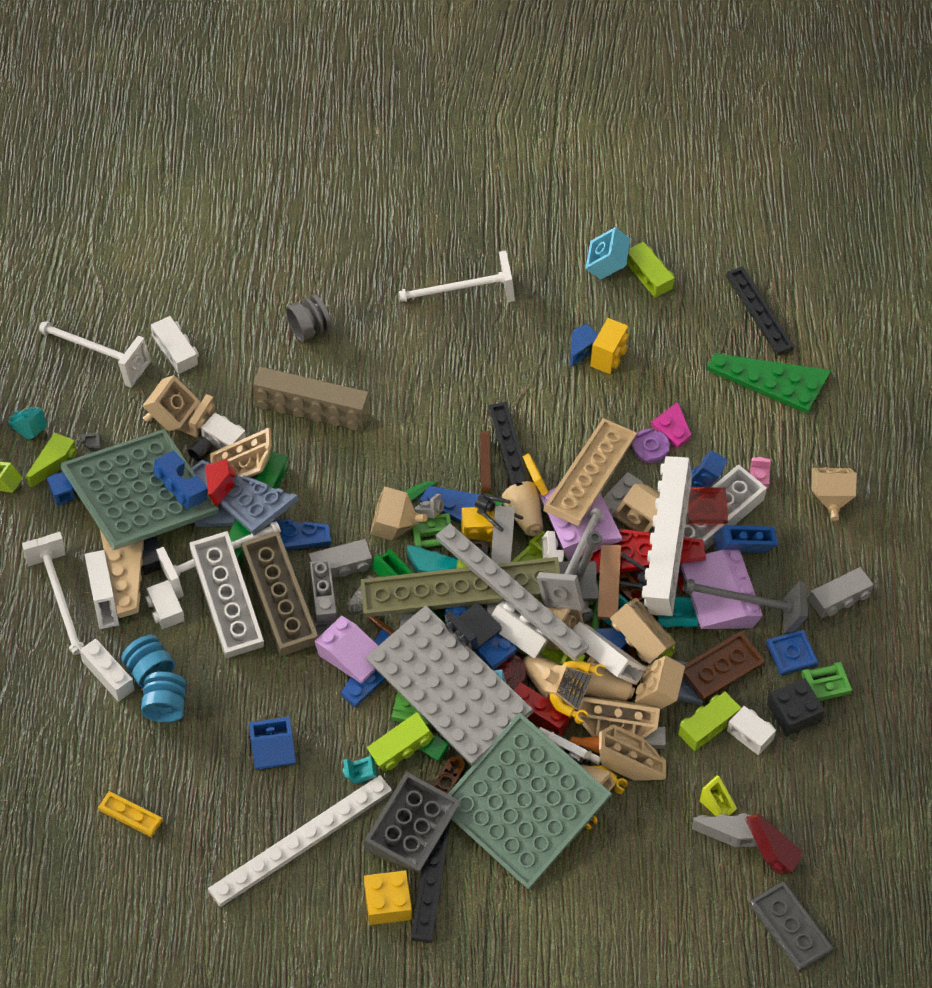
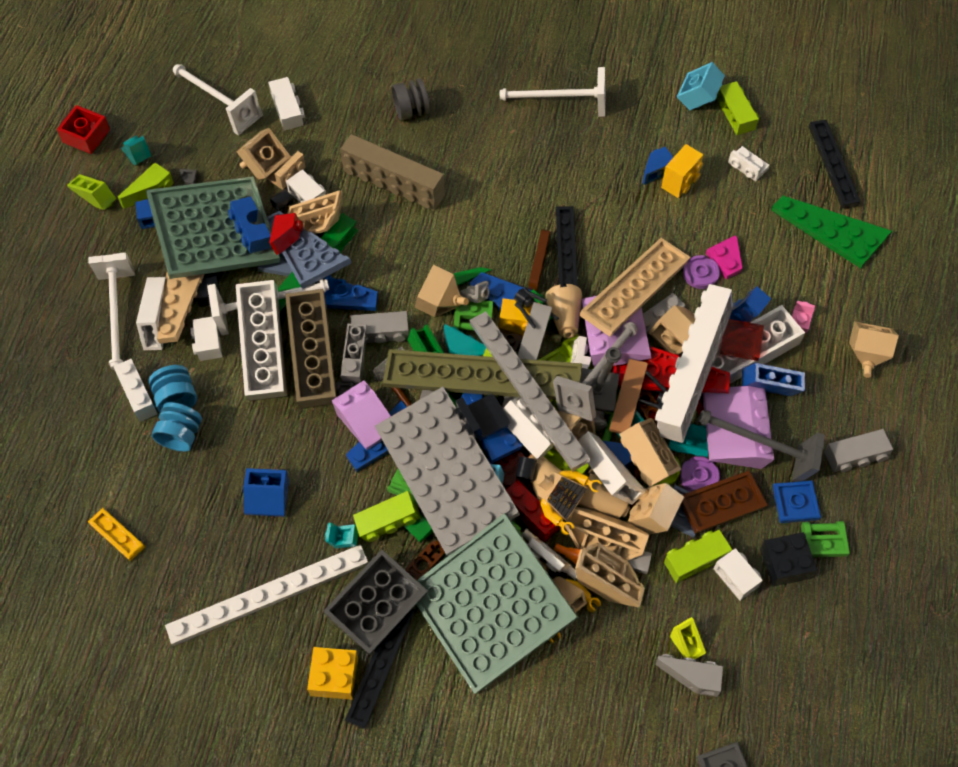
camera: 15 degrees right, 5 degrees up
yellow tile [522,454,549,496] -> none
dark red slope [745,814,803,875] -> none
none -> black beam [515,457,537,481]
none -> medium lavender tile [680,457,720,492]
none -> white bracket [728,146,770,182]

